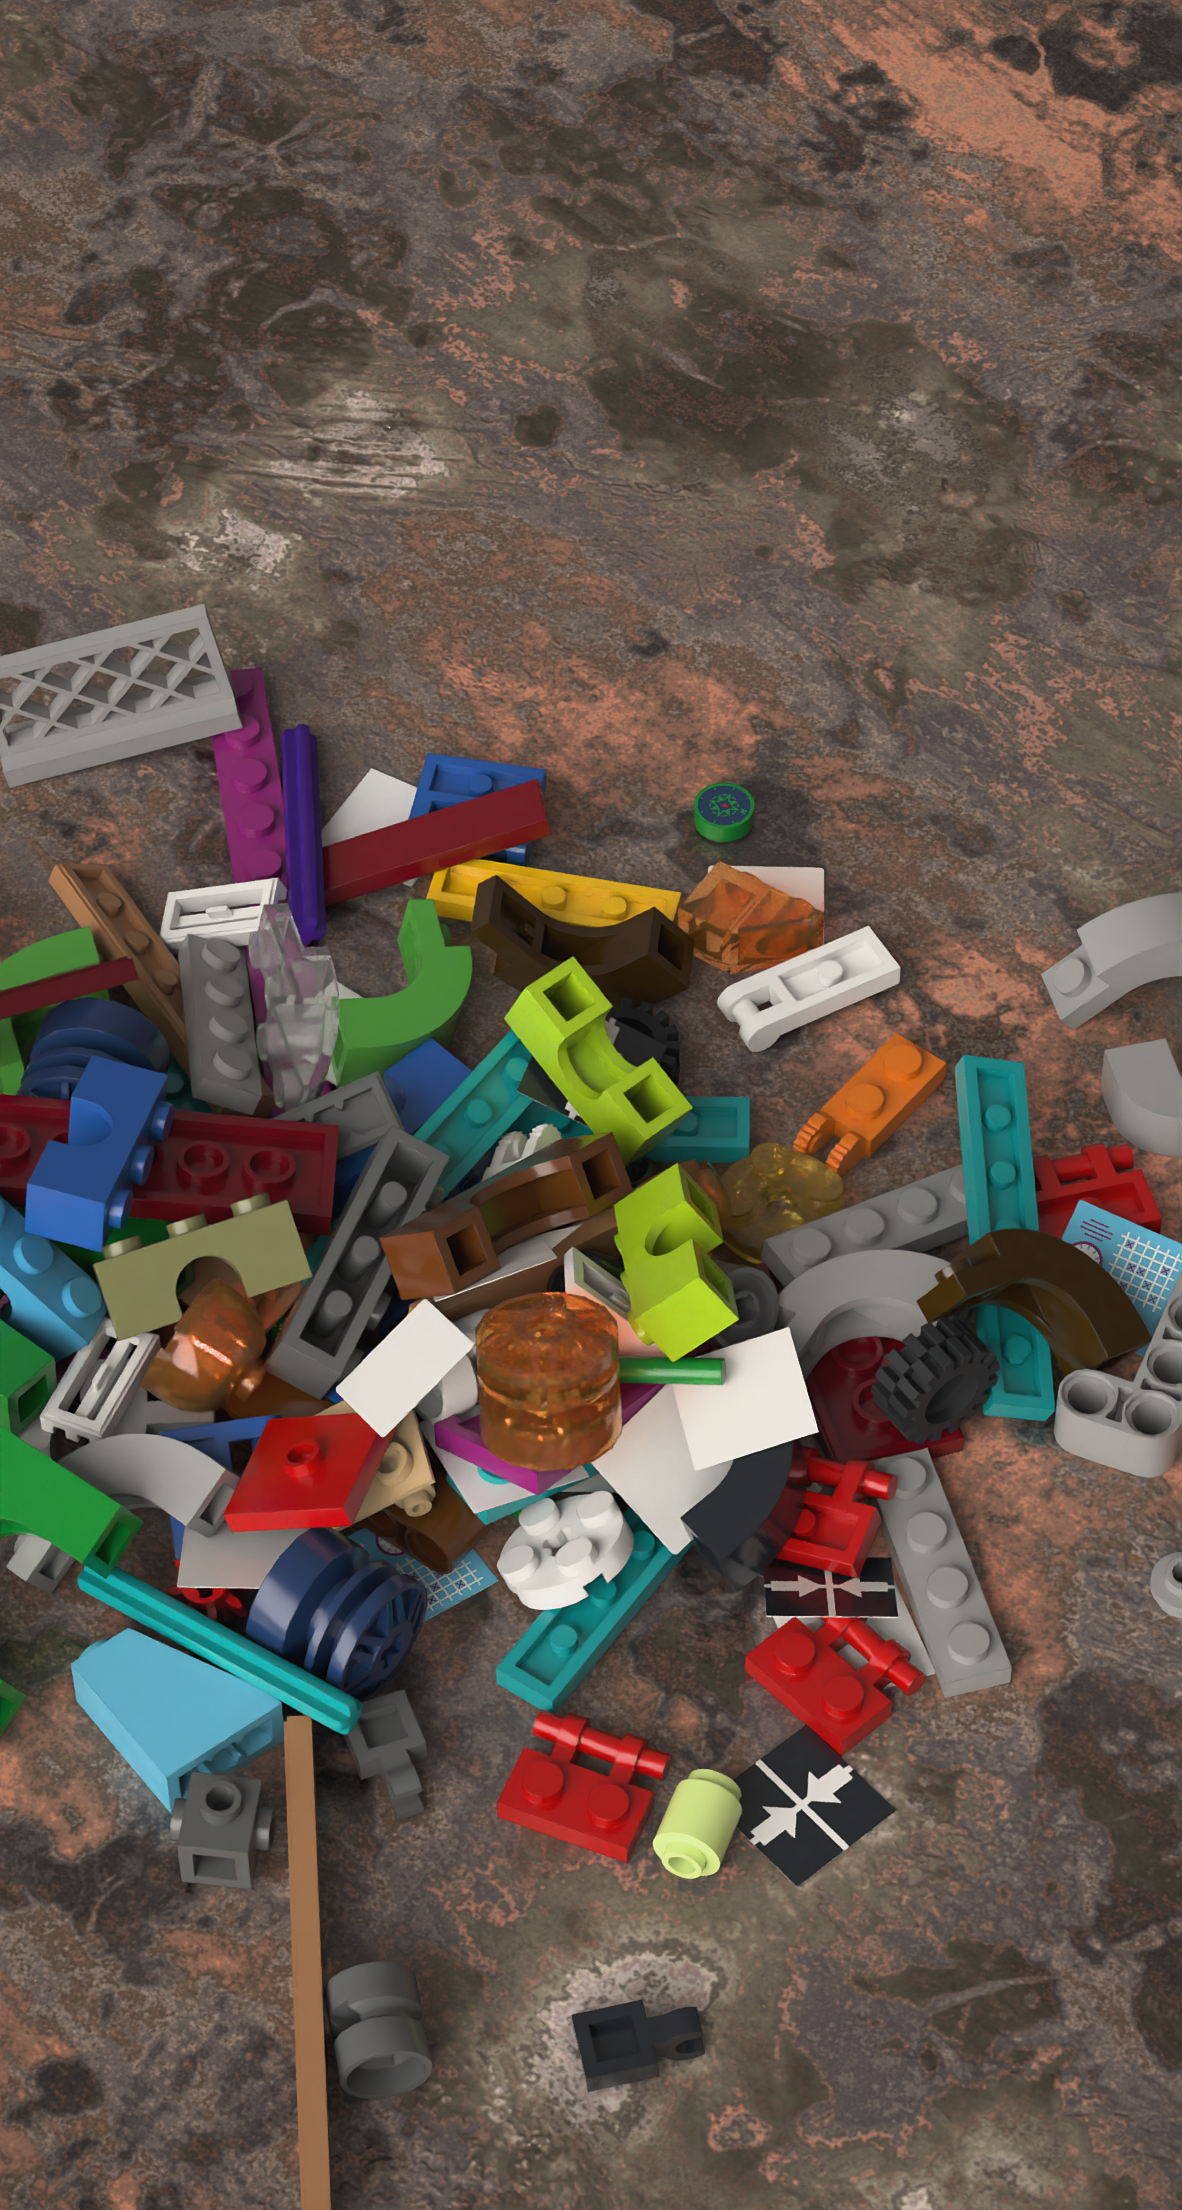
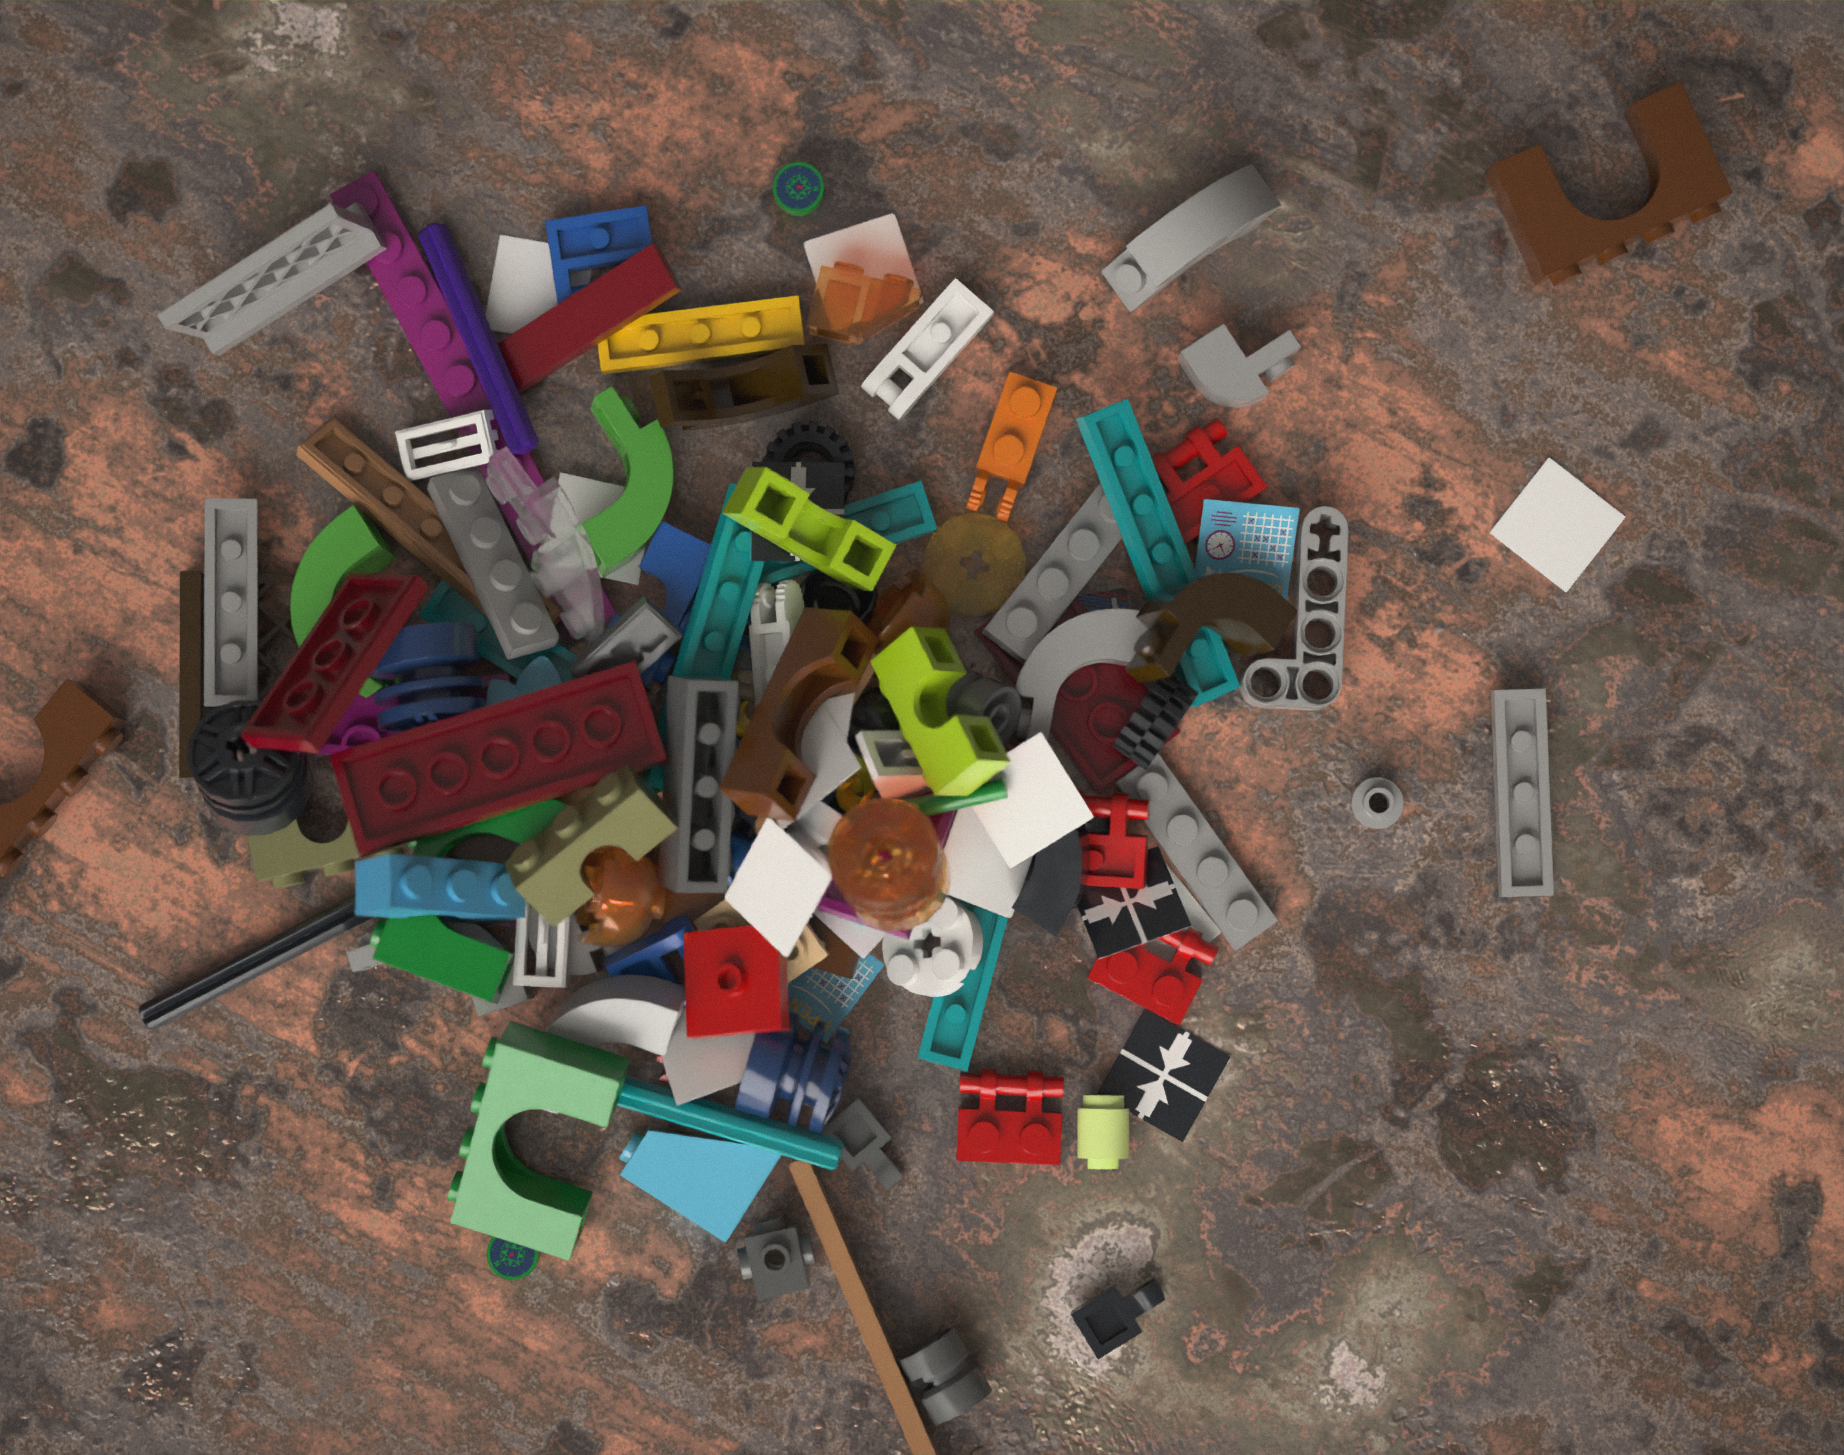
camera: 15 degrees left, 35 degrees up
blue arch [24,1055,175,1253] -> none

